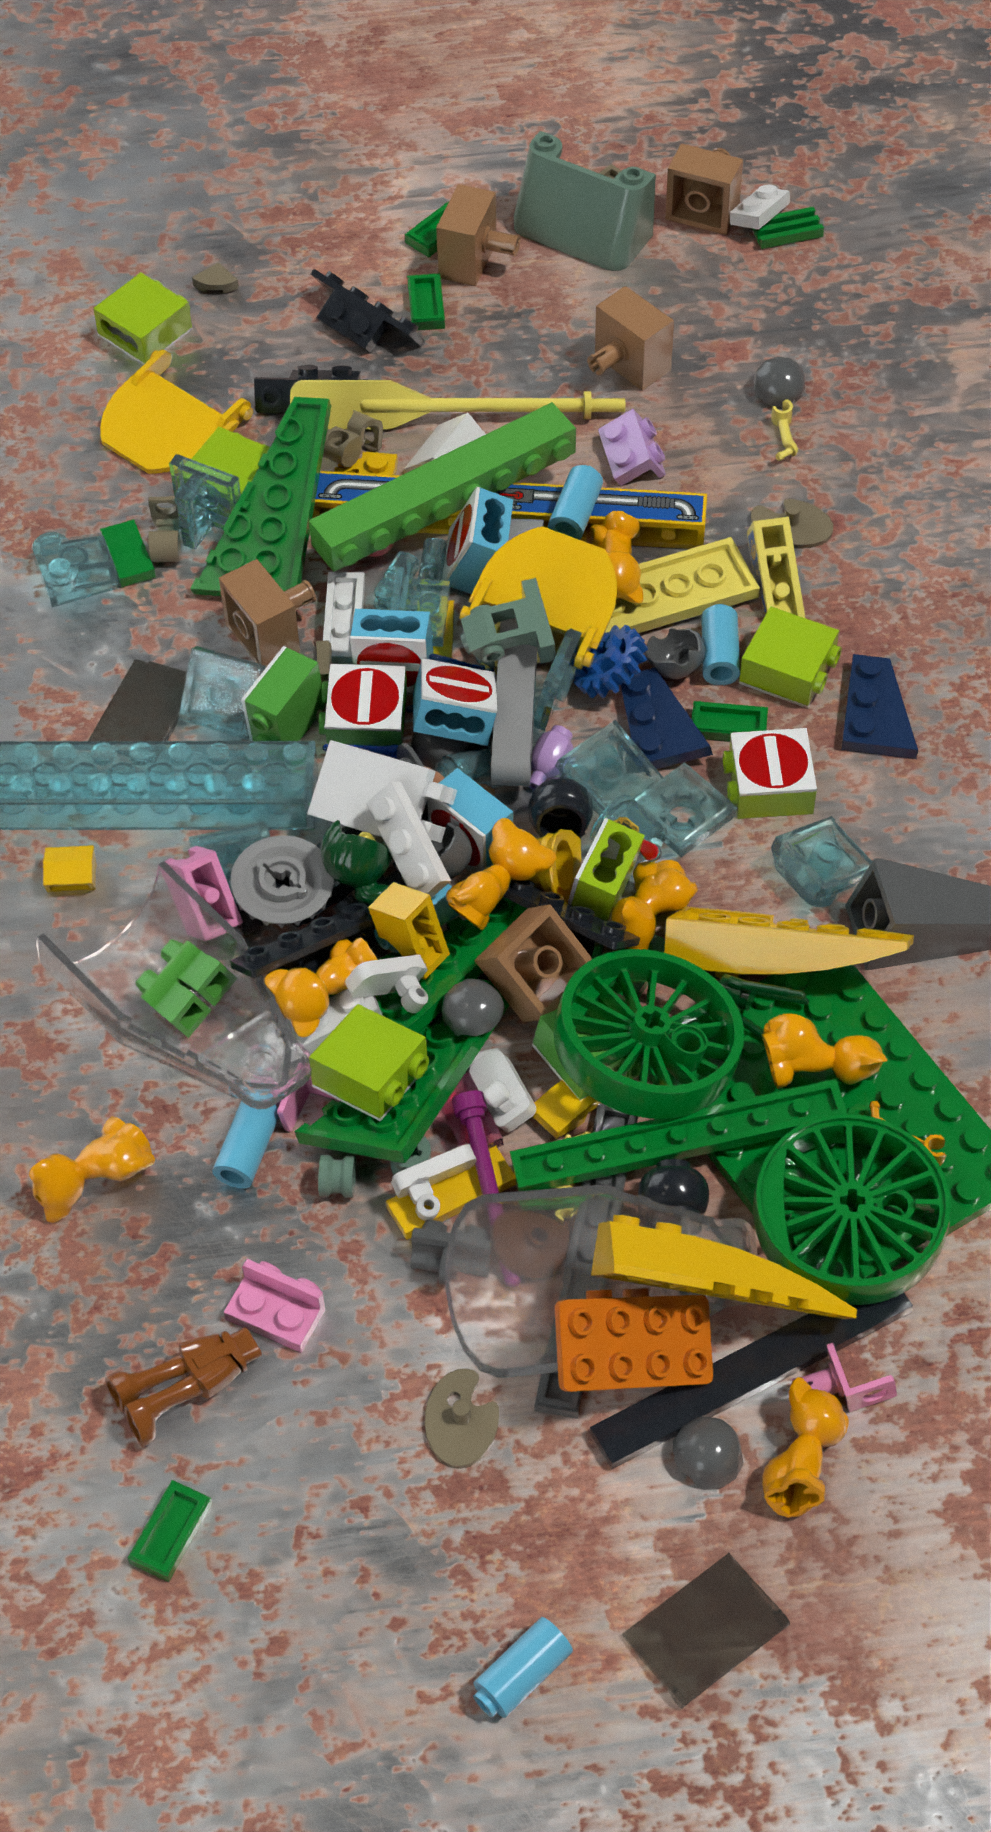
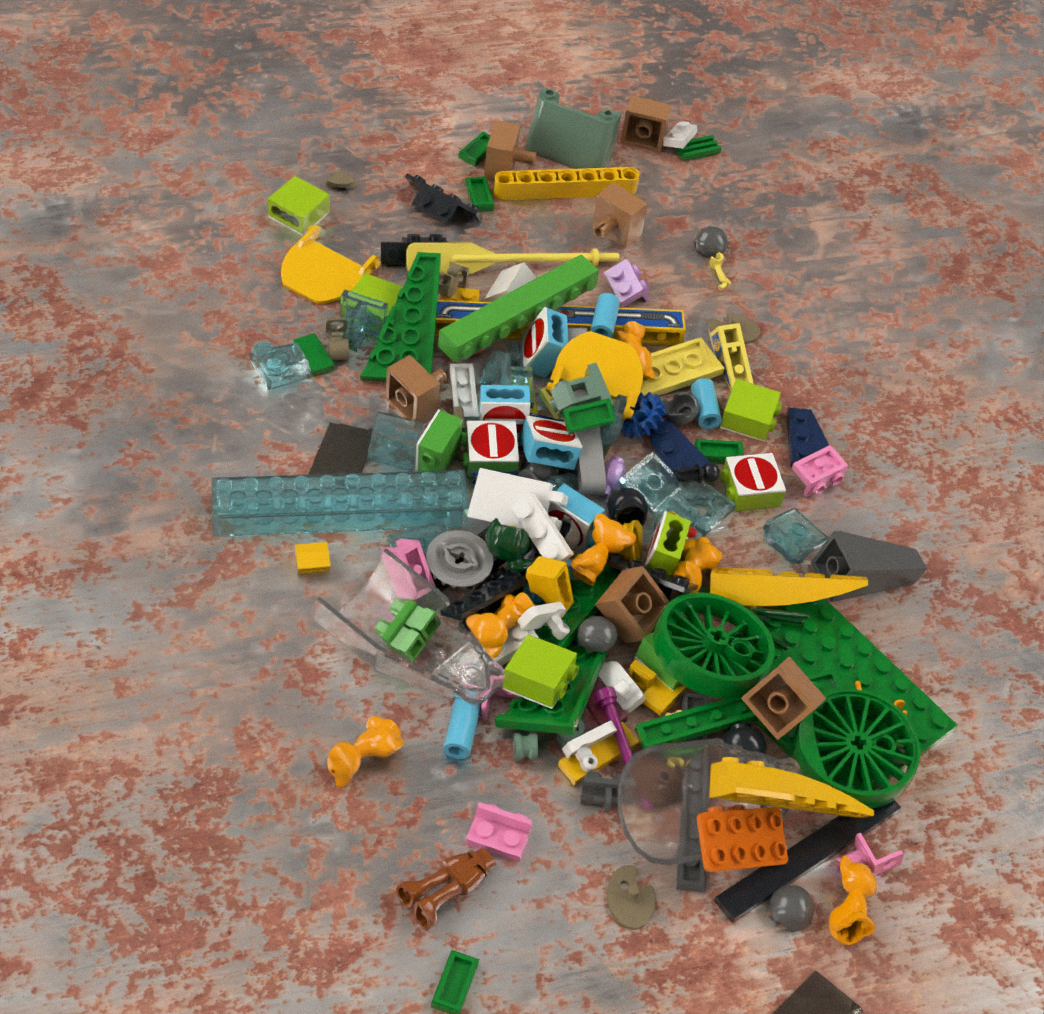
camera: 15 degrees left, 5 degrees down
light orange animal [762,1014,888,1089] -> none
none -> yellow beam [493,167,640,200]
none -> green tile [562,398,616,435]
none -> yellow tile [628,659,657,692]
none -> black axle [676,462,721,483]
none -> medium nougat brick [741,657,826,740]
none -> bright pink bracket [791,445,848,497]

